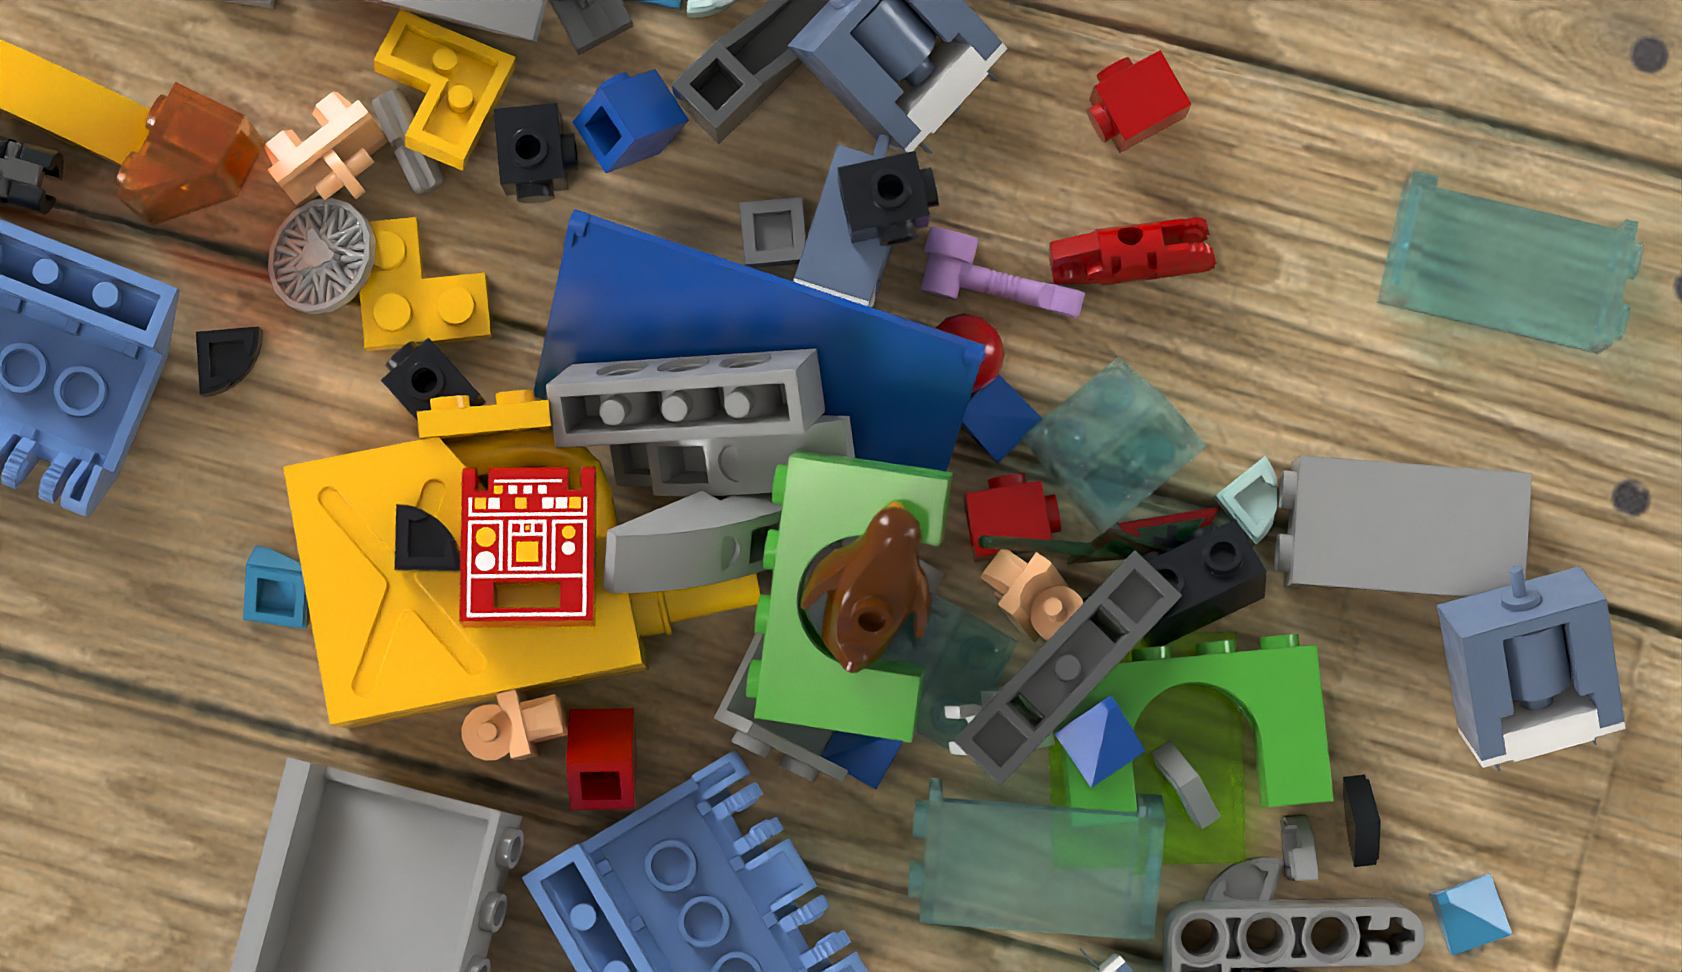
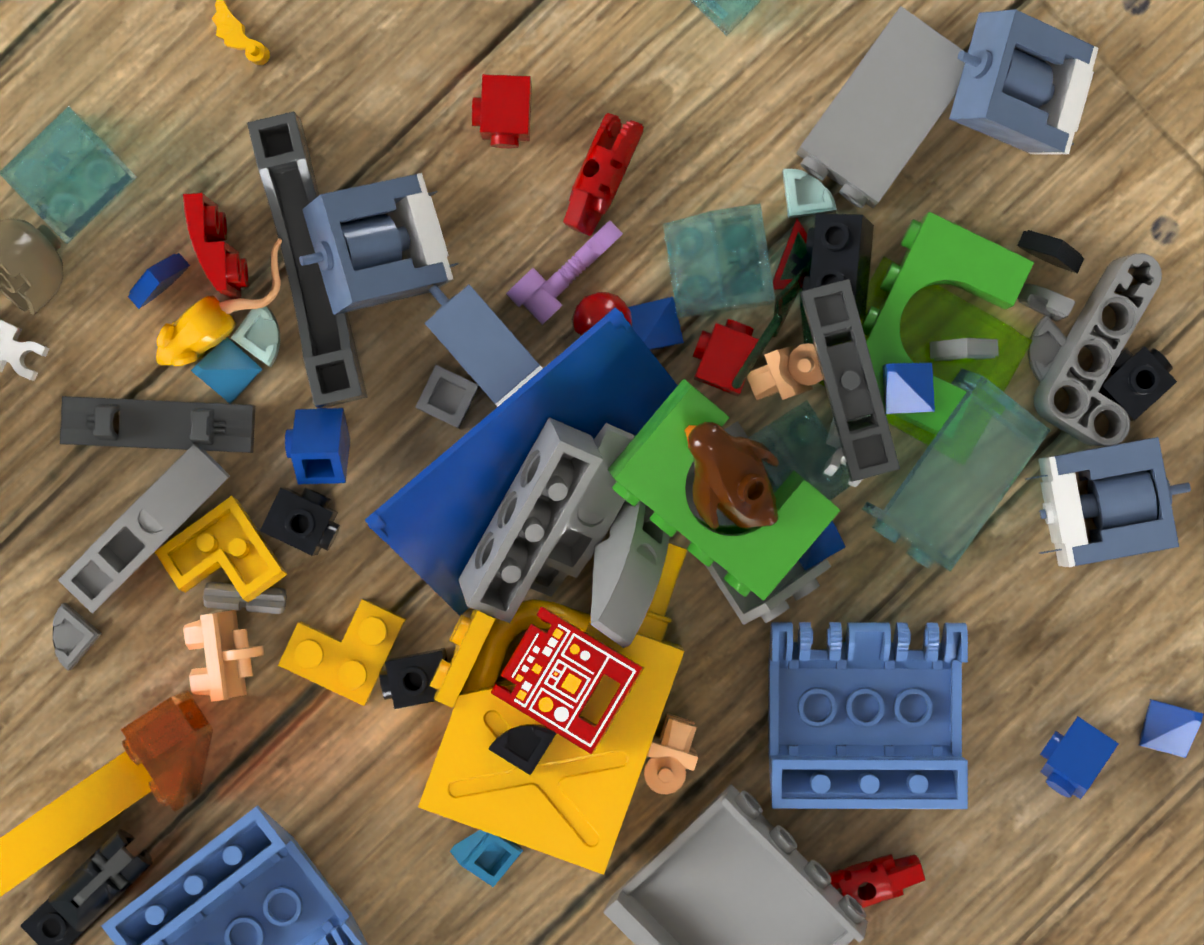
camera: 55 degrees left, 5 degrees up
black tile [196,326,263,397] -> none
light grey wheel [268,198,376,315] -> none
red brick [566,708,637,810] -> none
black brick [837,151,939,246] -> none
dark azure slope [1429,873,1512,956] -> none

